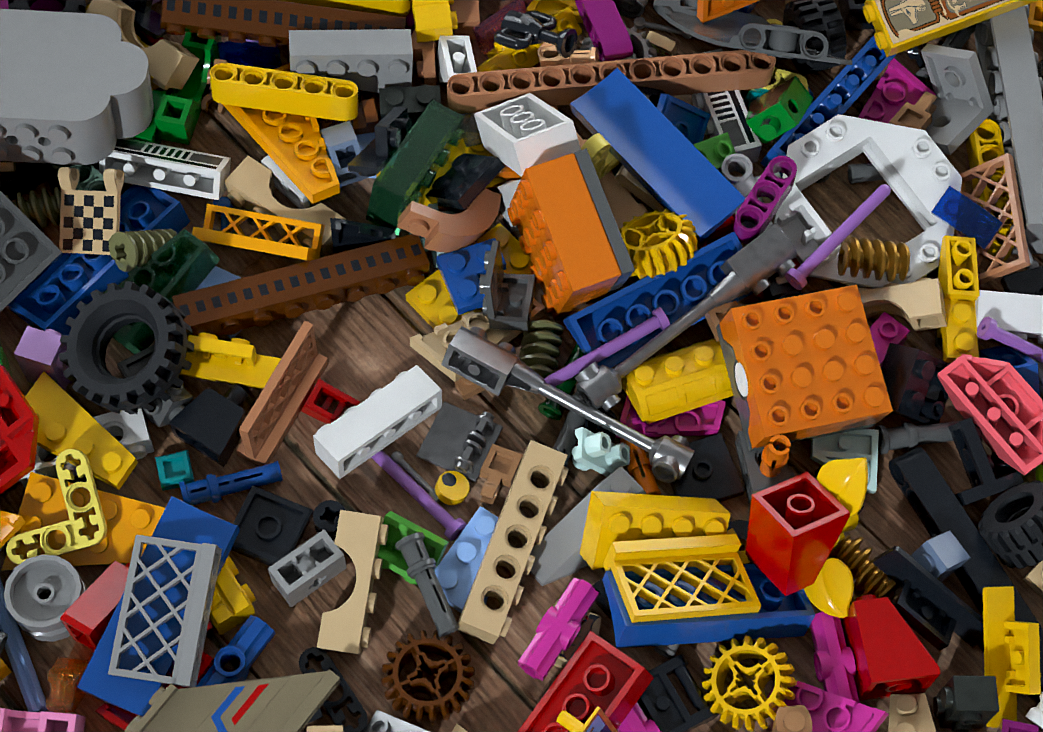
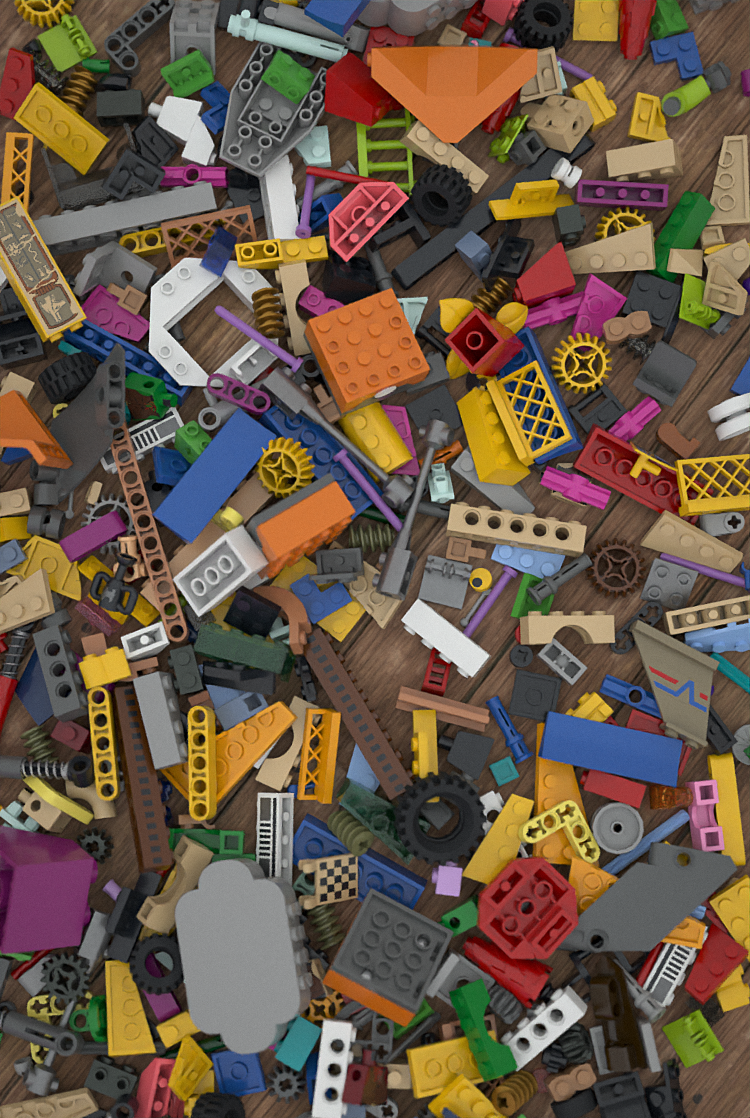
camera: 95 degrees left, 20 degrees up
light grey fence [108,534,222,688] -> none
orange pin [760,434,791,478] -> none
none -> teal tile [58,340,82,356]

